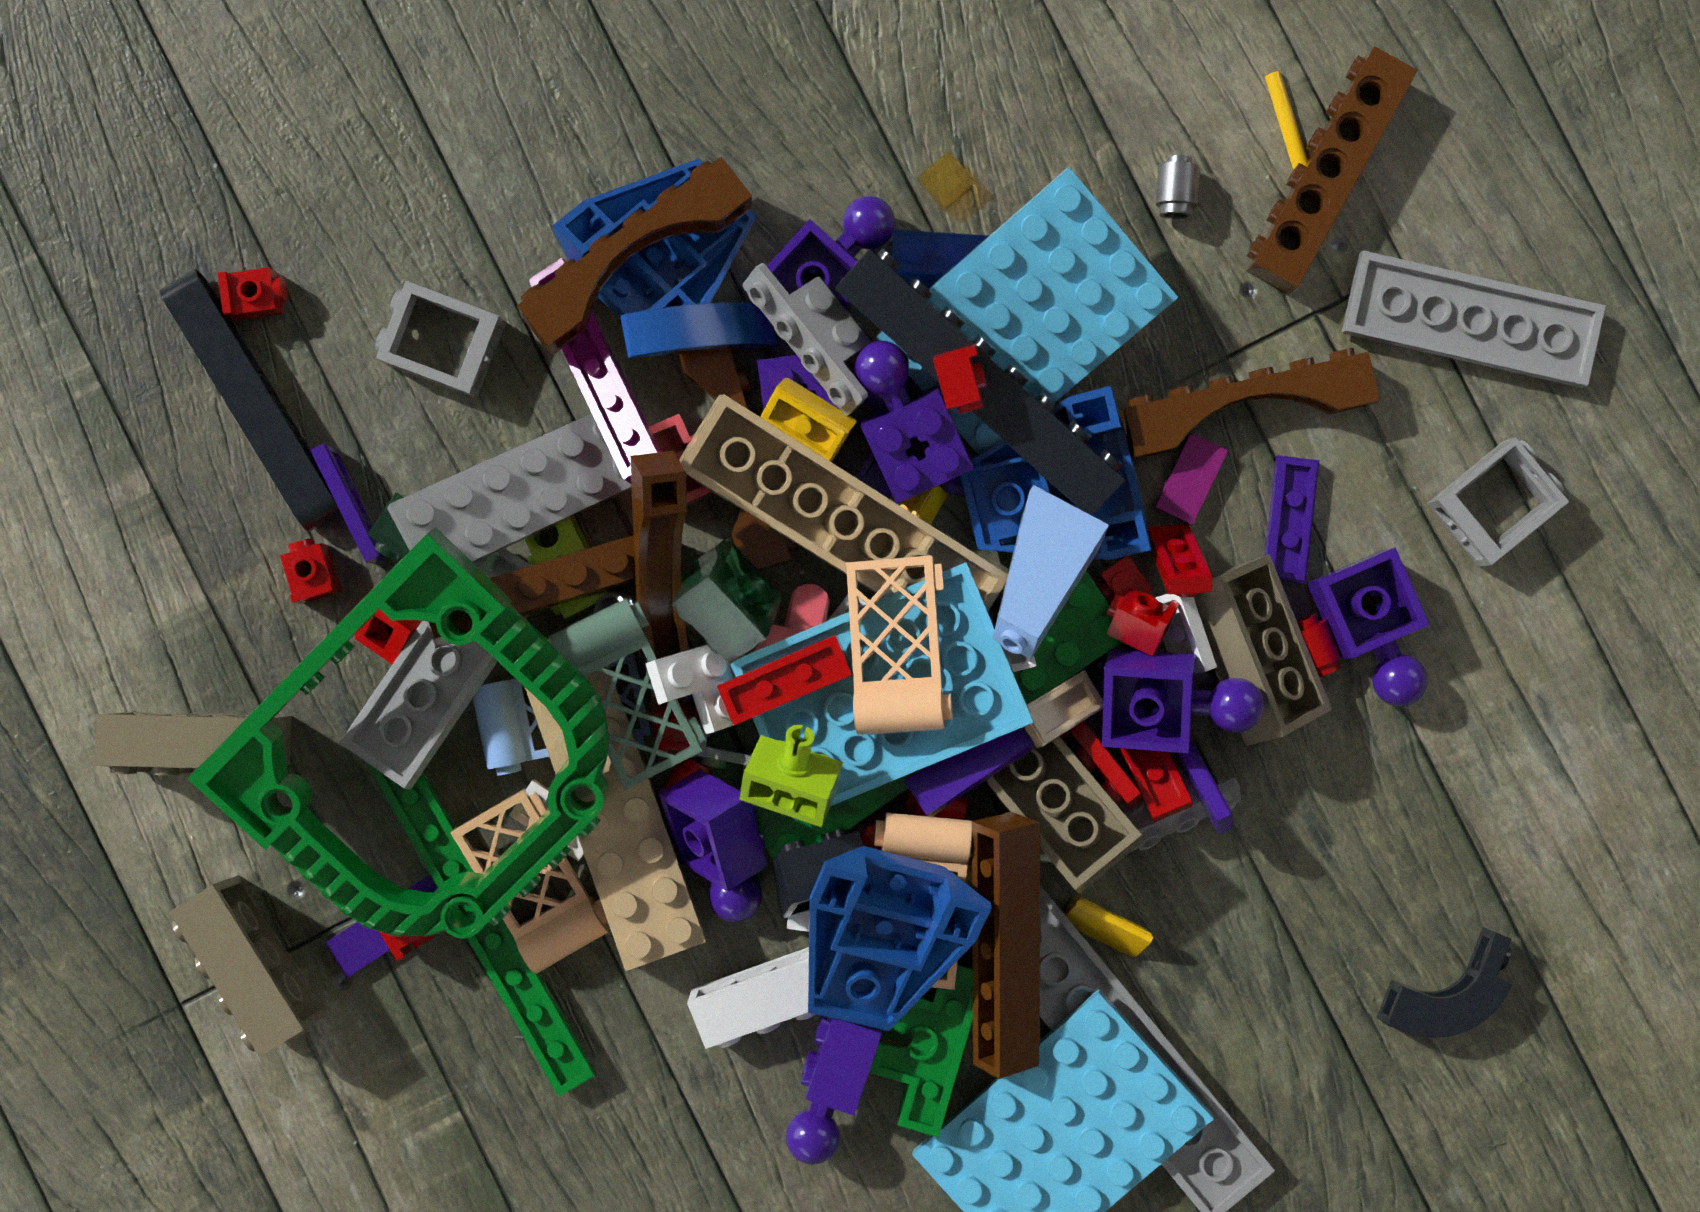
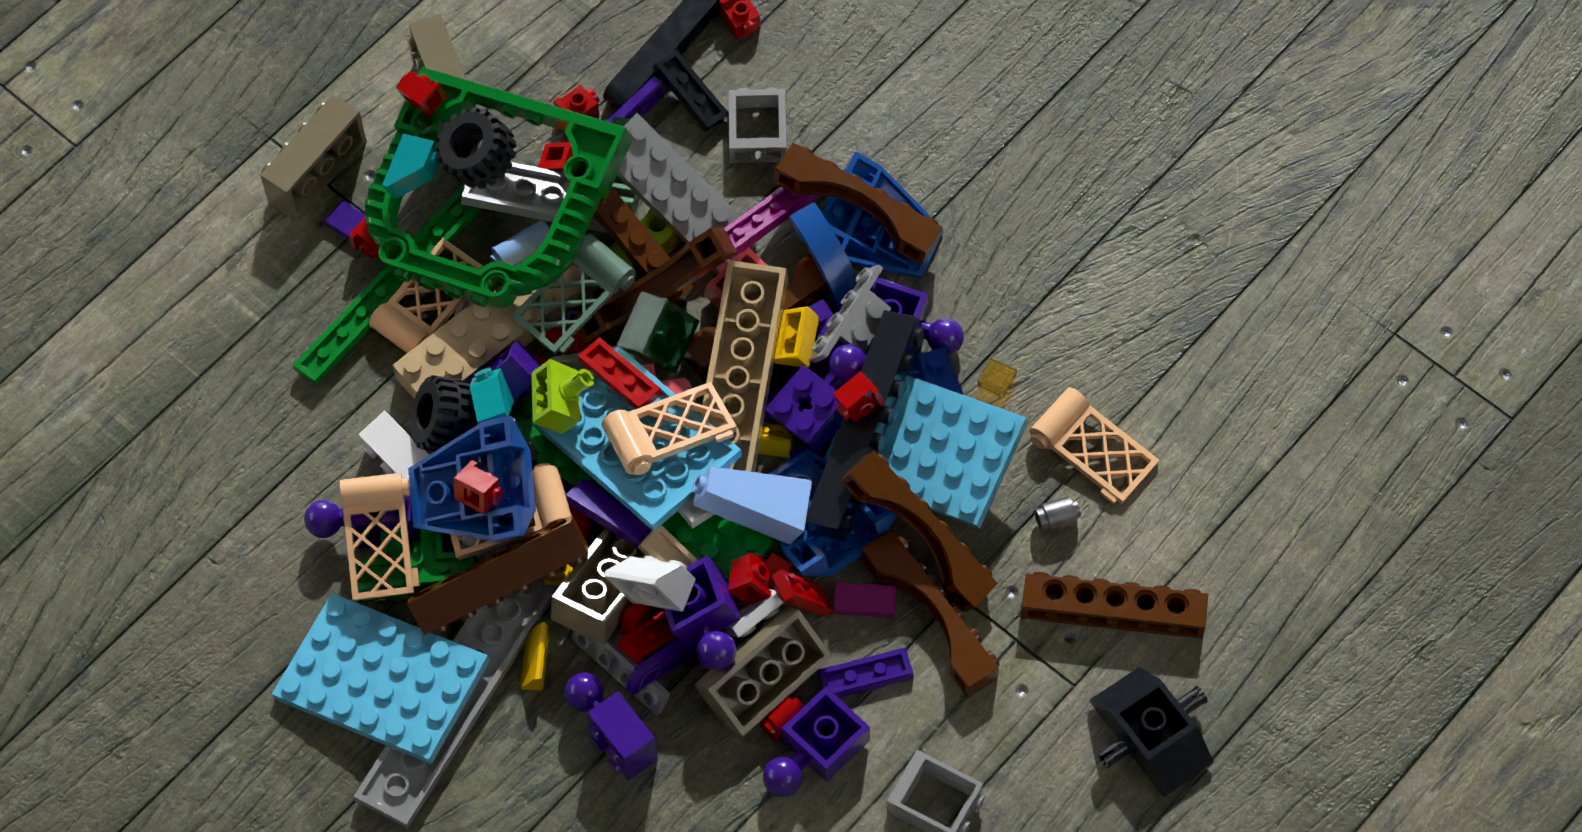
camera: 70 degrees right, 25 degrees down
white plate [645,641,734,734] -> none
yellow bar [1265,71,1308,170] -> none
light grey plate [1341,250,1606,388] -> none
none -> light nougat piece [340,473,420,601]
none -> teal slope [382,134,441,199]
none -> red brick [396,70,448,118]
none -> black tyre [411,375,476,451]
none -> black tyre [435,108,517,189]
none -> red brick [454,460,504,514]
none -> teal slope [470,368,514,424]
none -> dark purple brick [564,672,658,781]
none -> white slope [604,556,696,612]
none -> black plate [652,49,729,132]
none -> reddish brown arch [840,451,998,613]
none -> light nougat piece [1030,387,1159,505]
none -> black slope [1089,667,1214,797]

